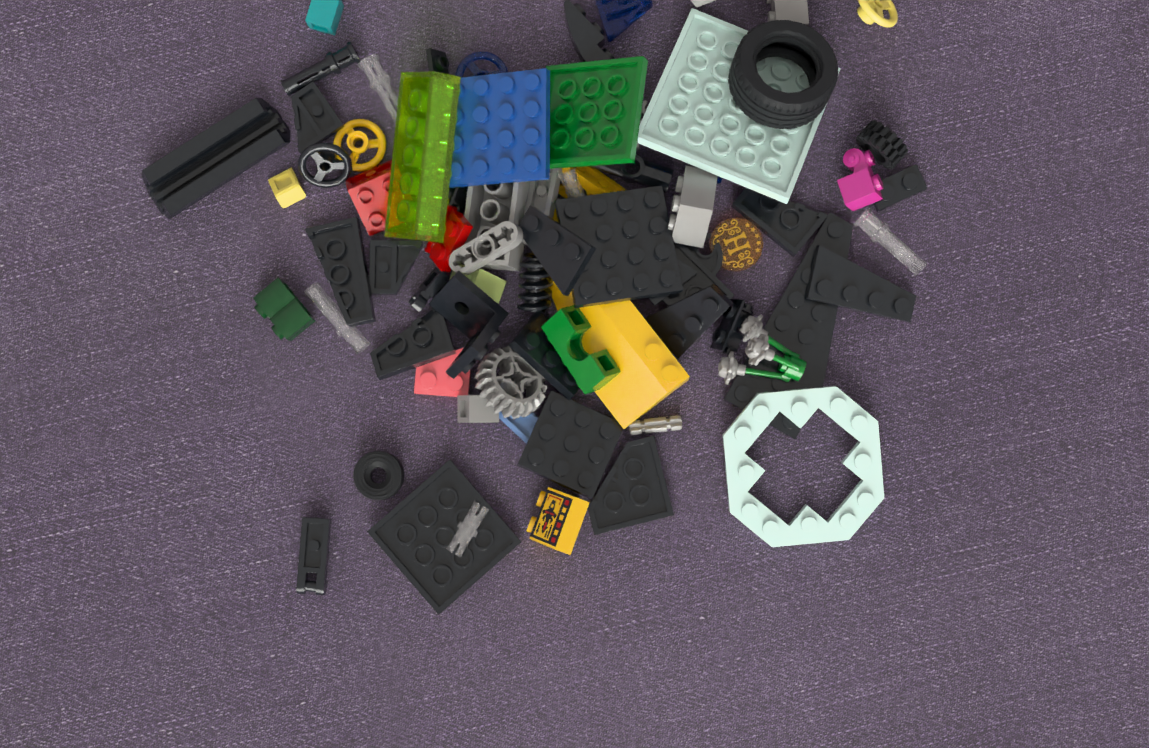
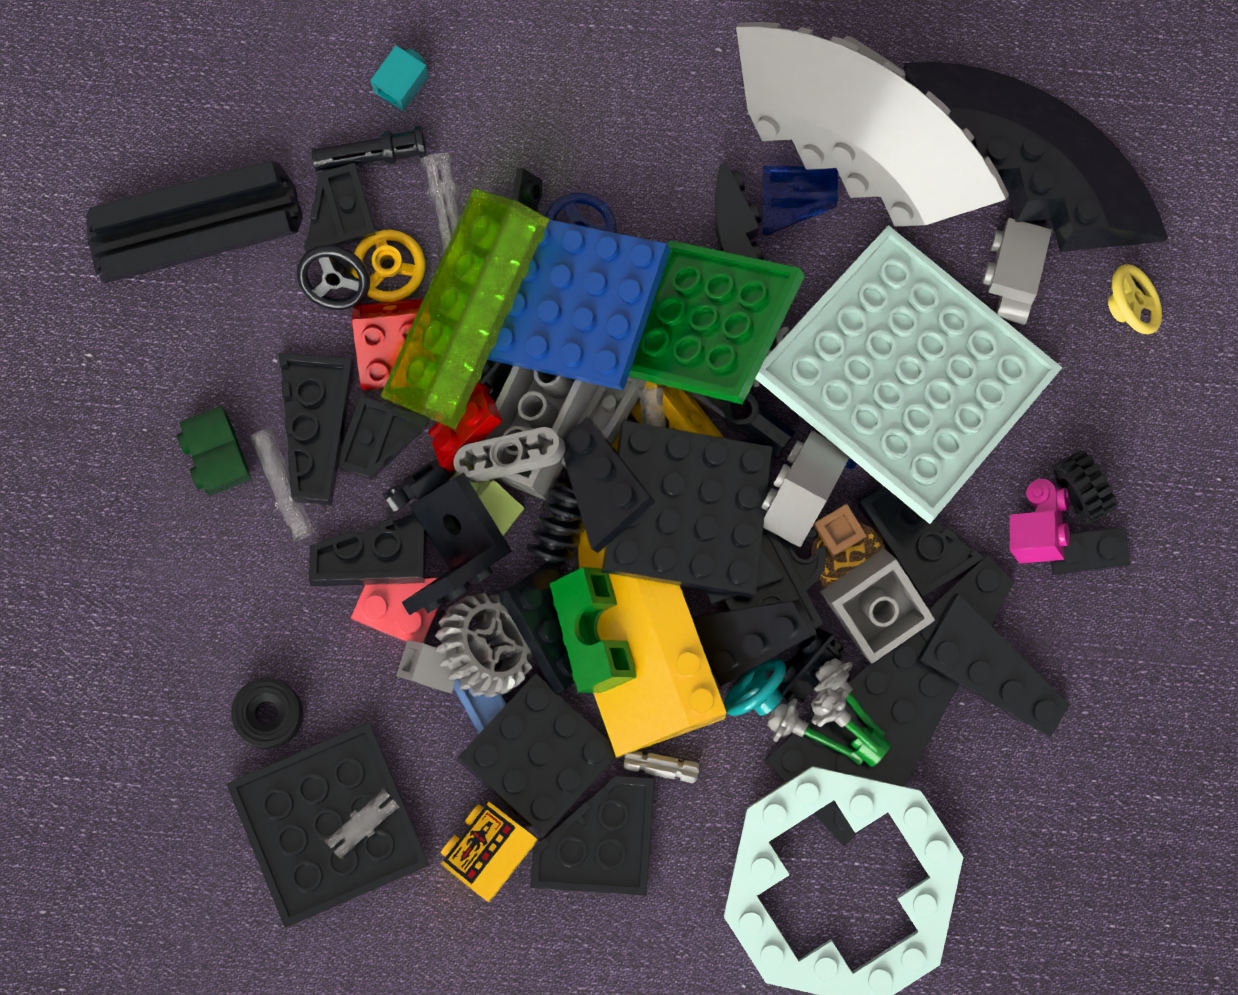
camera: 10 degrees right, 5 degrees down
light yellow slope [268,167,306,208] -> none
black plate [296,517,331,595] -> none
black tyre [728,20,839,129] -> none
clear pin [853,207,927,276] -> none
none -> teal piece [724,658,786,716]
none -> medium nougat plate [813,504,867,557]
none -> light grey brick [820,548,935,664]

